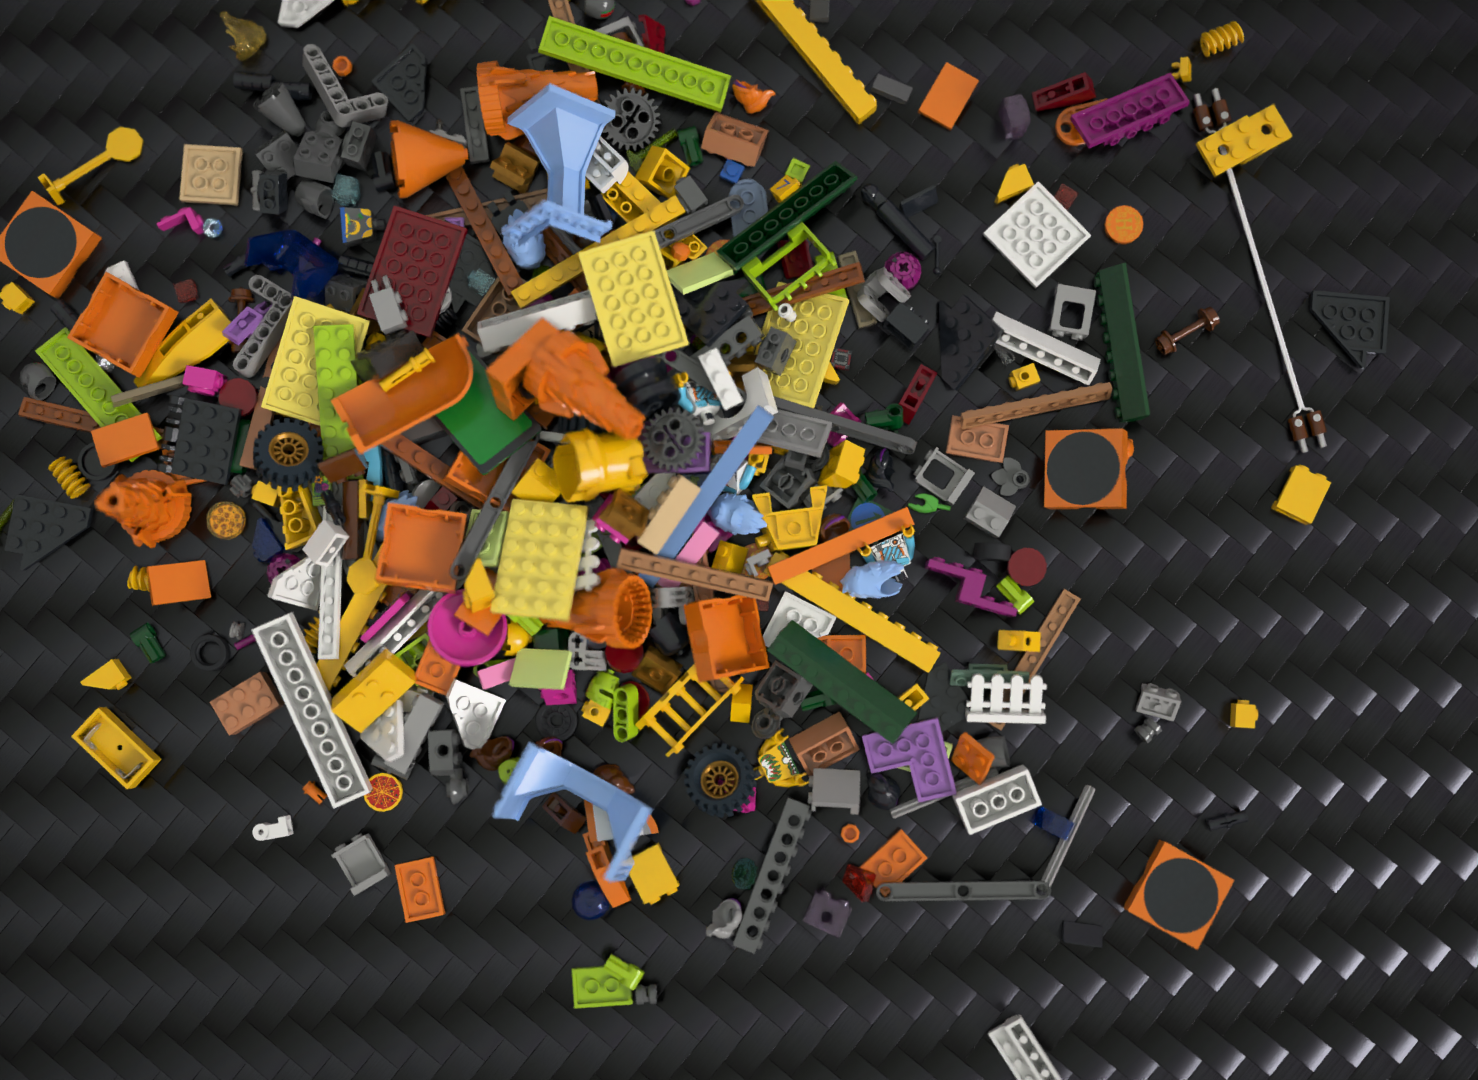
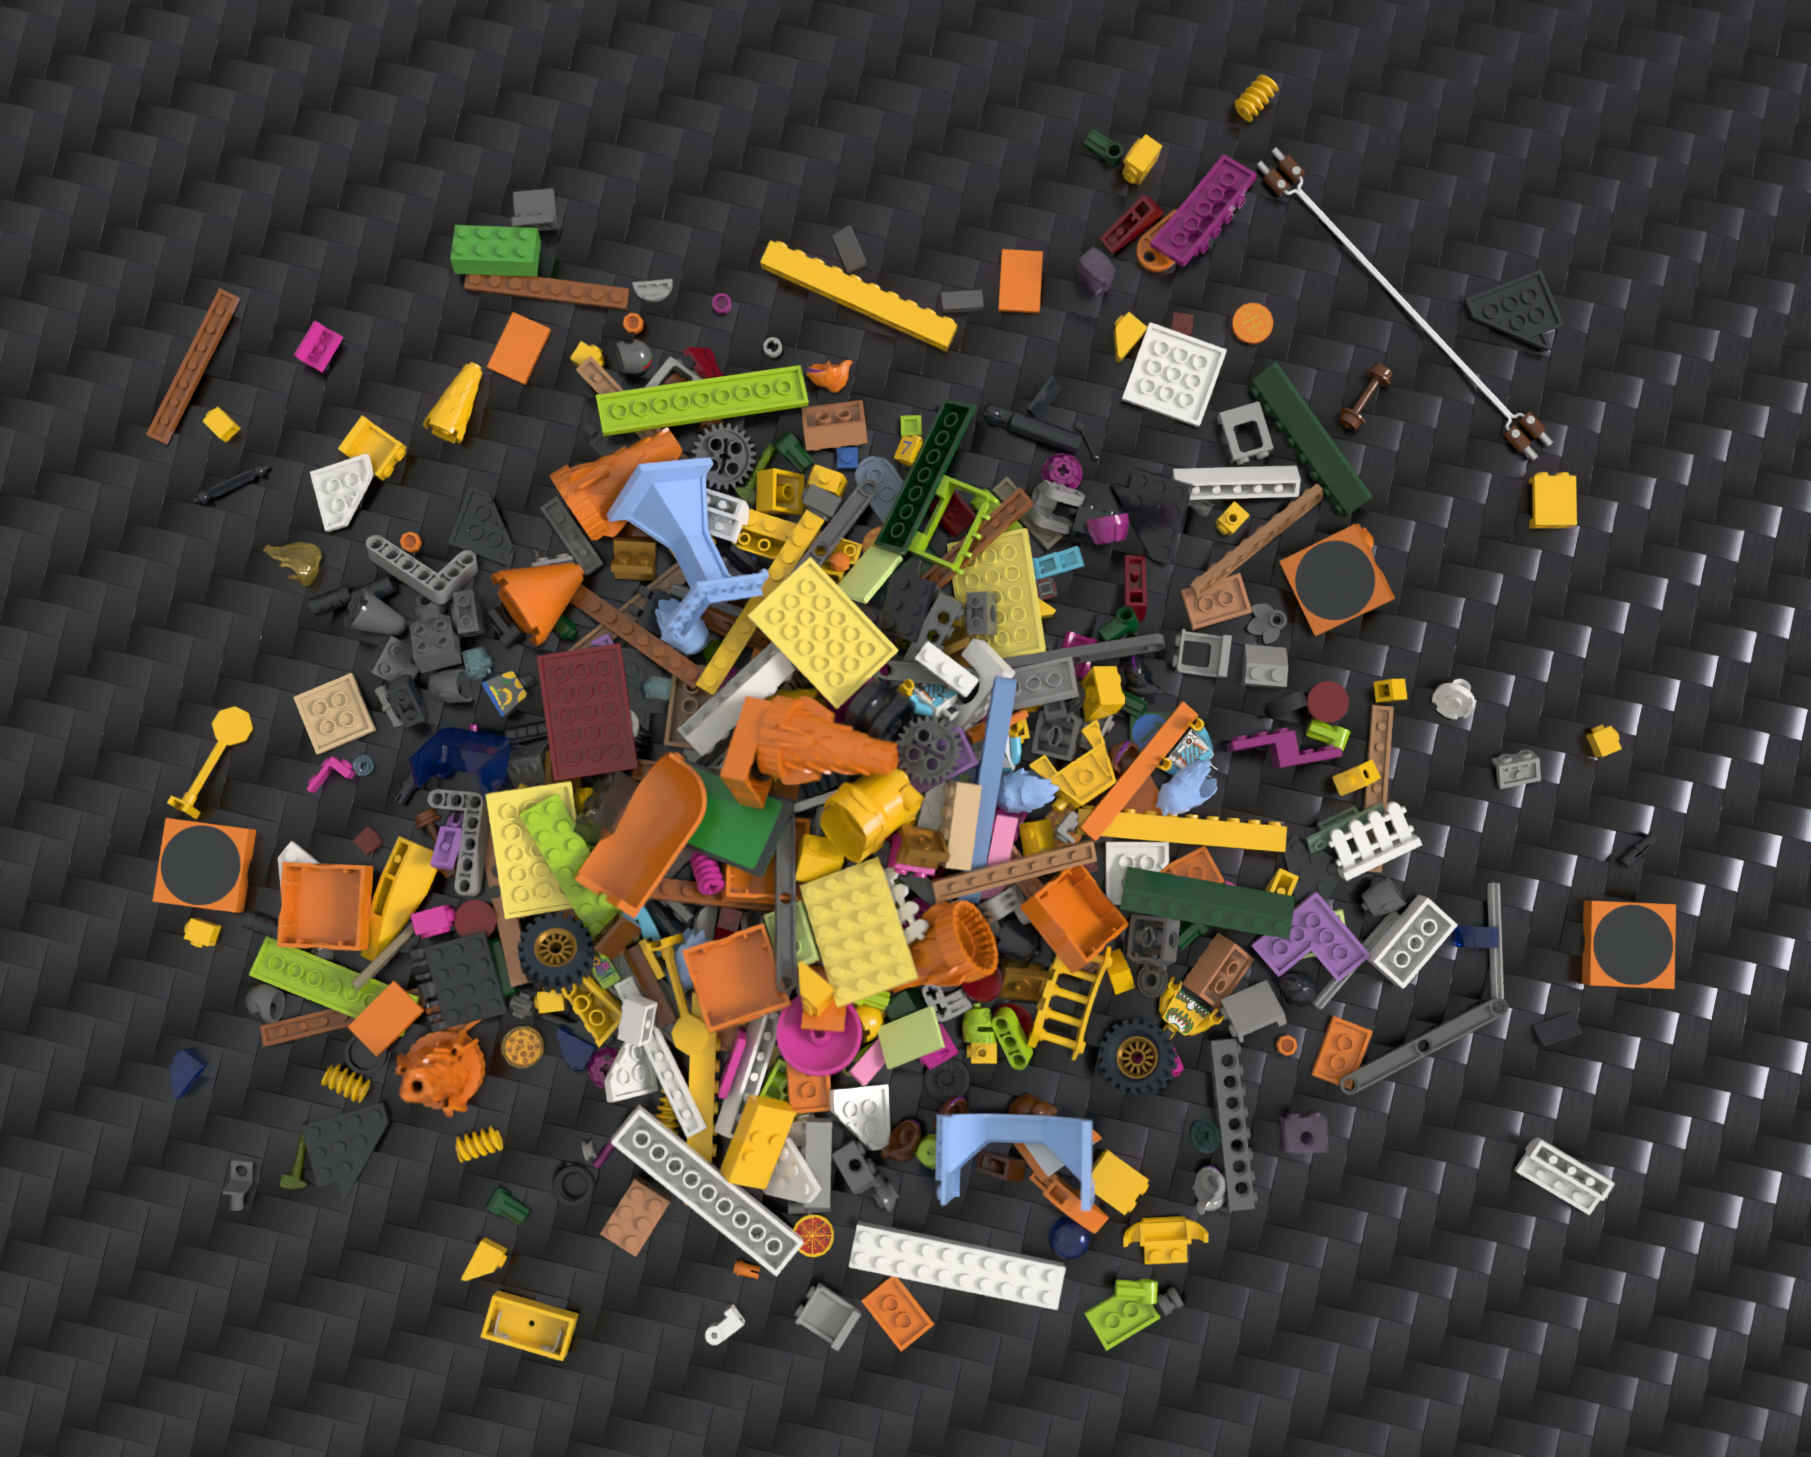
camera: 35 degrees left, 0 degrees up
orange tile [146,560,211,606] -> none
black pin [320,490,346,525] -> none
light grey hinge [369,275,408,335] -> none
yellow pin [379,347,436,392] -> none
white pin [778,303,797,322] -> none
clear red slope [843,865,876,902] -> none
bright green hand [907,493,951,513] -> none
orange plate [951,732,995,785] -> none
dark grey wheel [1134,717,1162,744] -> none
yellow tile [1172,57,1191,82] -> none
yellow bracket [1195,104,1292,177] -> none
none -> dark green plant [552,614,578,641]
none -> dark pink piece [690,851,725,895]
none -> light grey bush [763,337,782,358]
none -> yellow torso [805,465,848,499]
none -> white brick [849,1221,1066,1310]
none -> medium azure slope [1032,546,1085,580]
none -> dark green piece [1083,129,1123,166]
none -> magenta piece [1086,513,1129,544]
none -> yellow brick [1122,134,1162,186]
none -> yellow plate [1124,1216,1208,1264]
none -> yellow brick [1374,679,1407,702]
none -> white tile [1432,679,1476,719]

